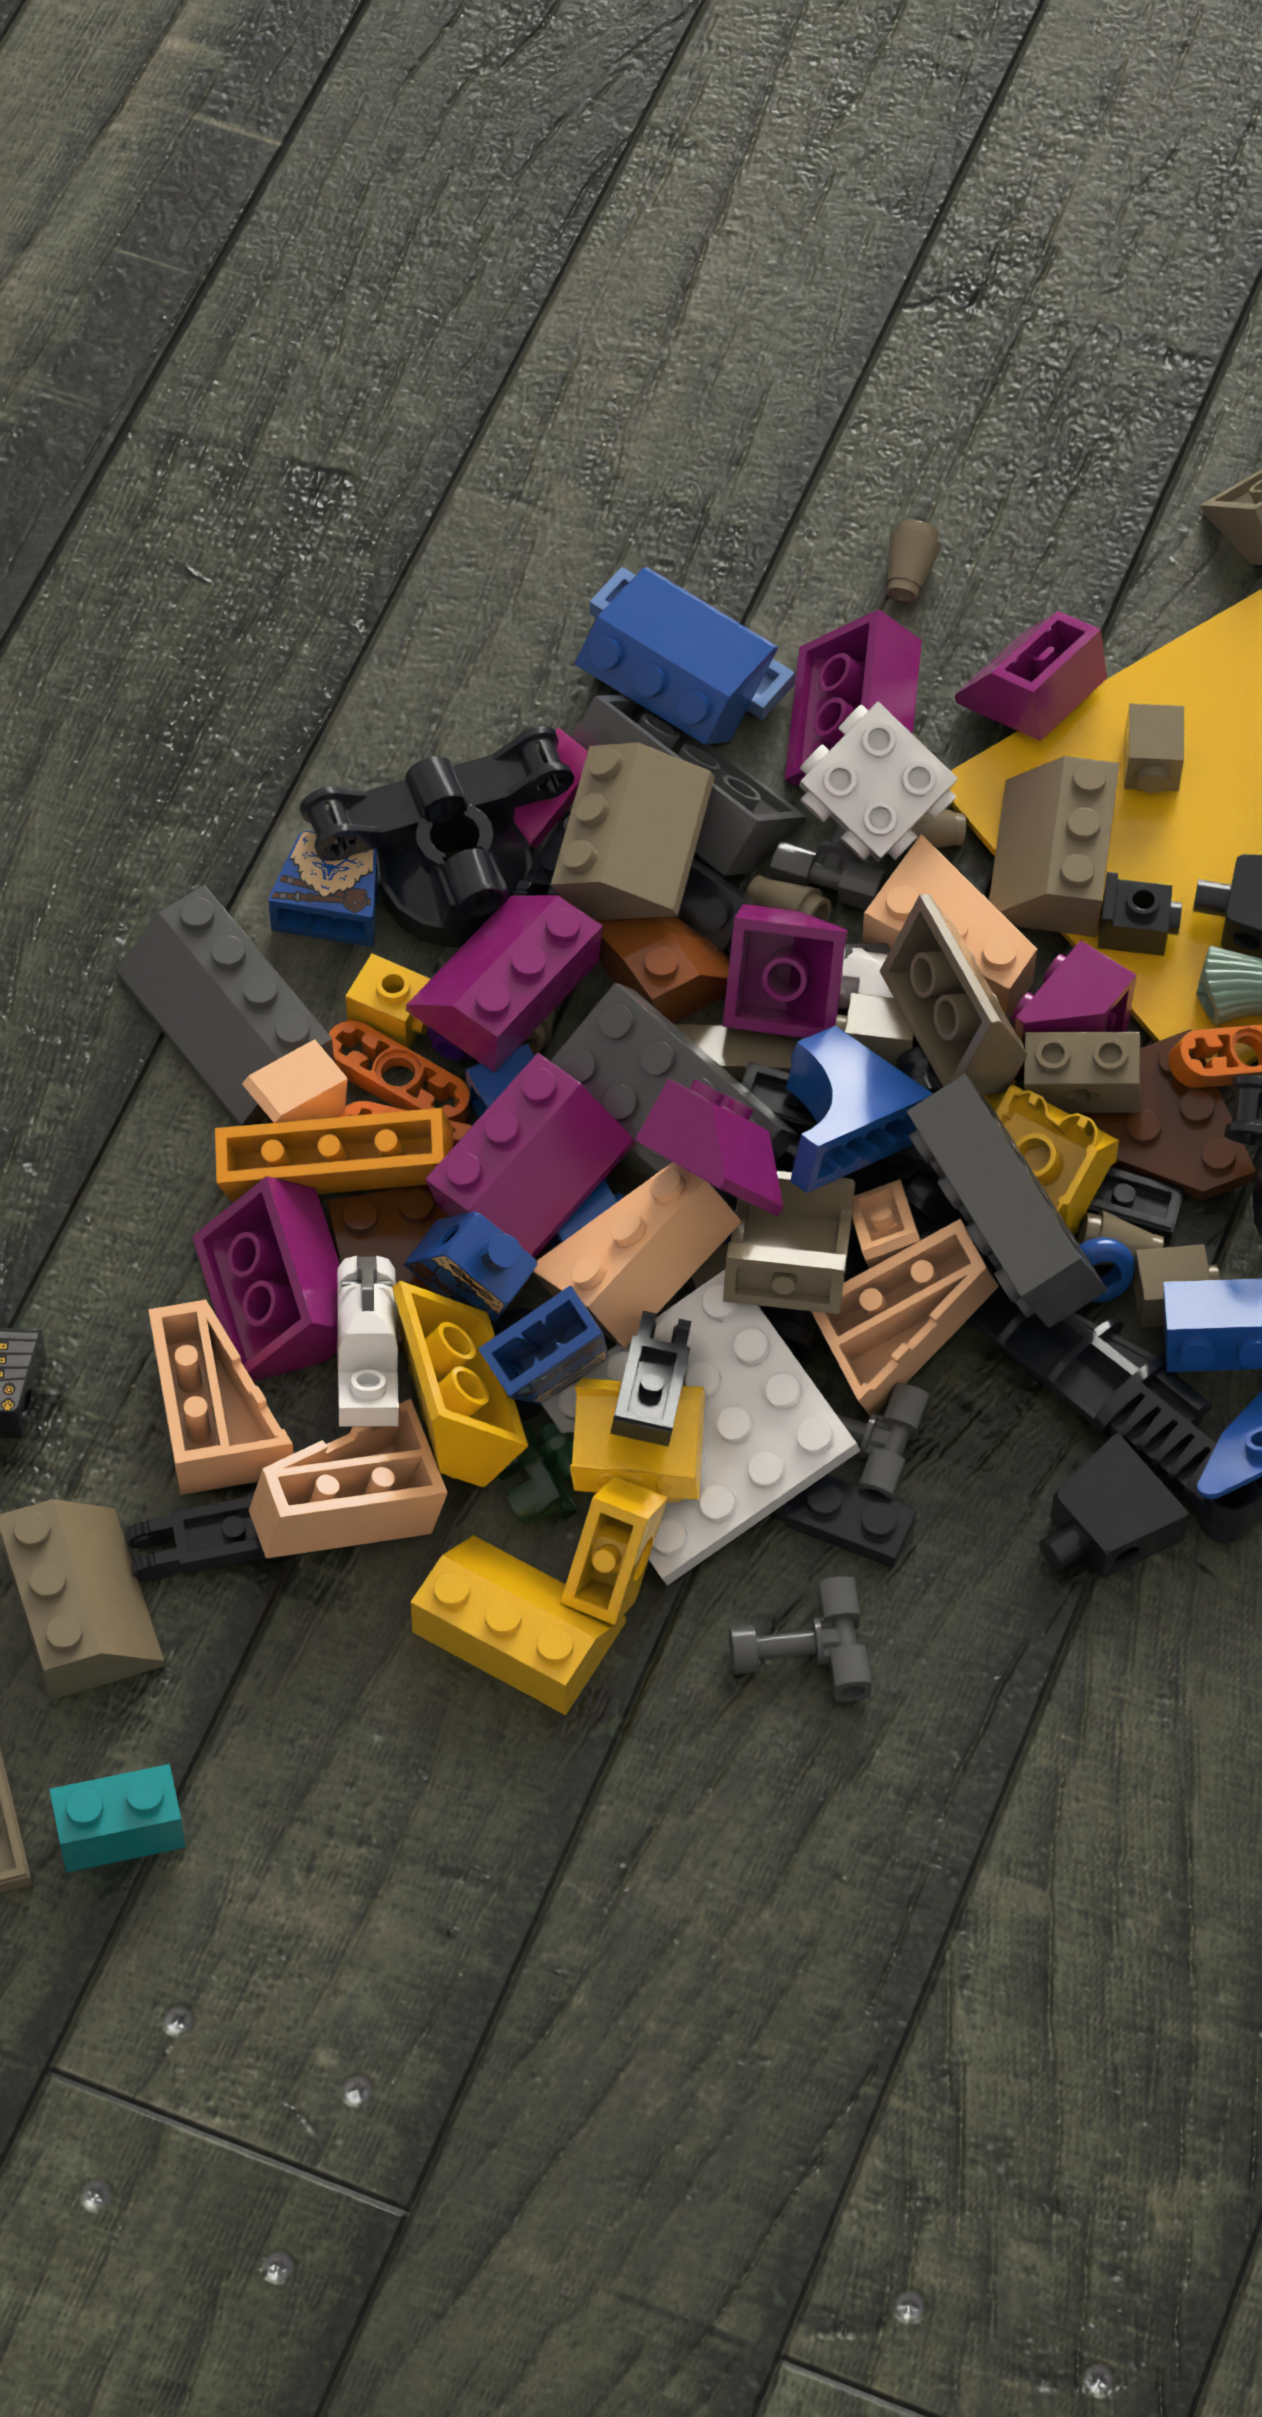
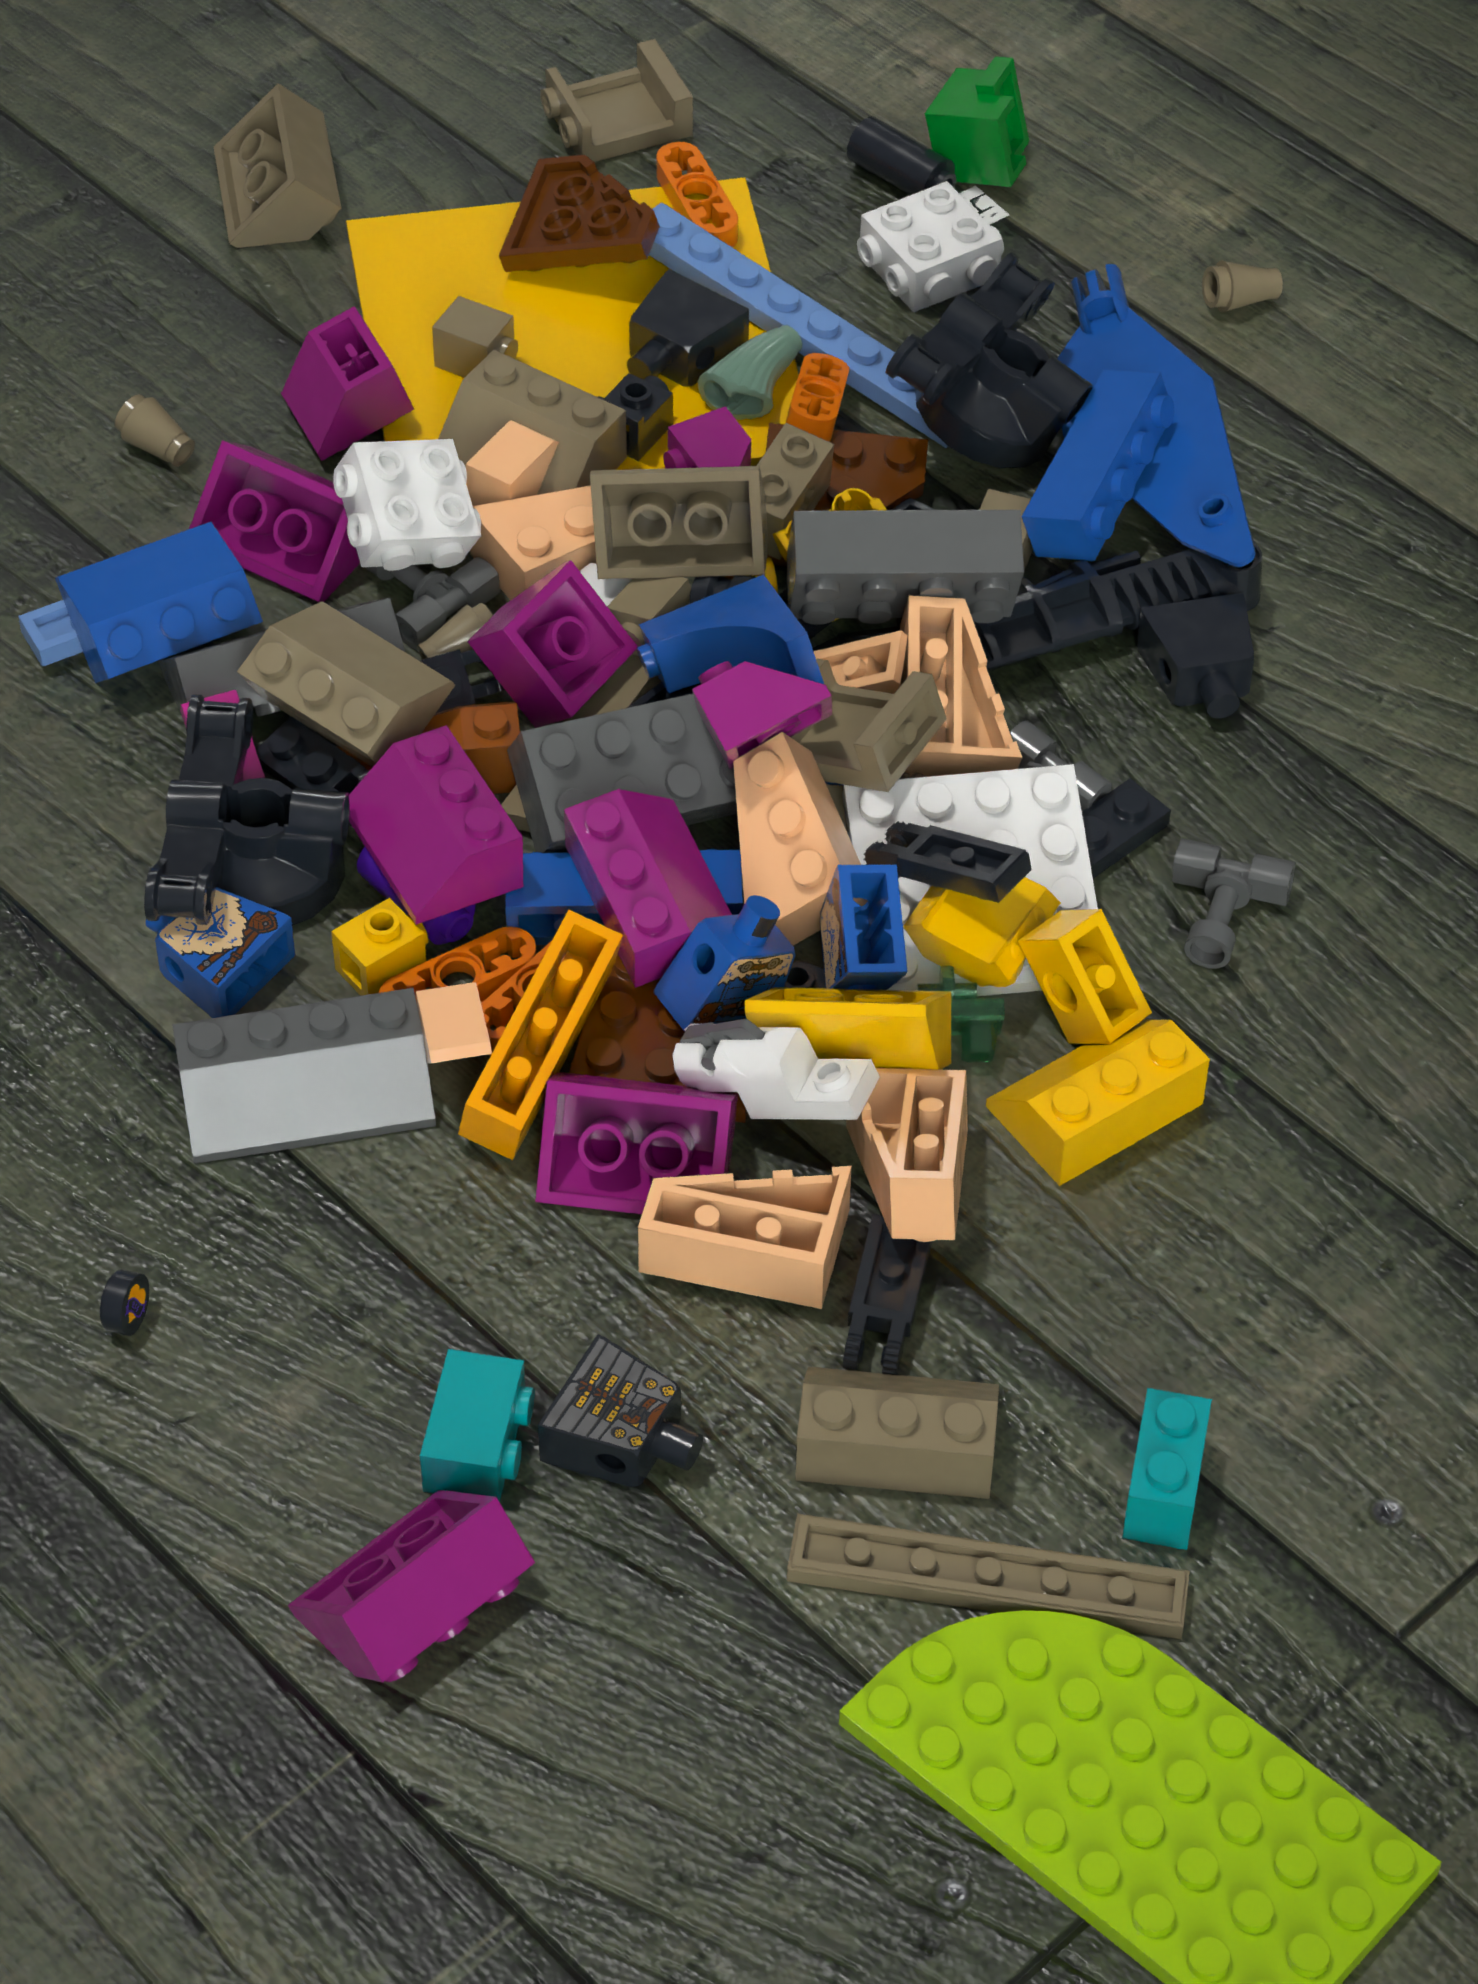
camera: 65 degrees left, 10 degrees down
none -> light nougat slope [466,420,559,506]

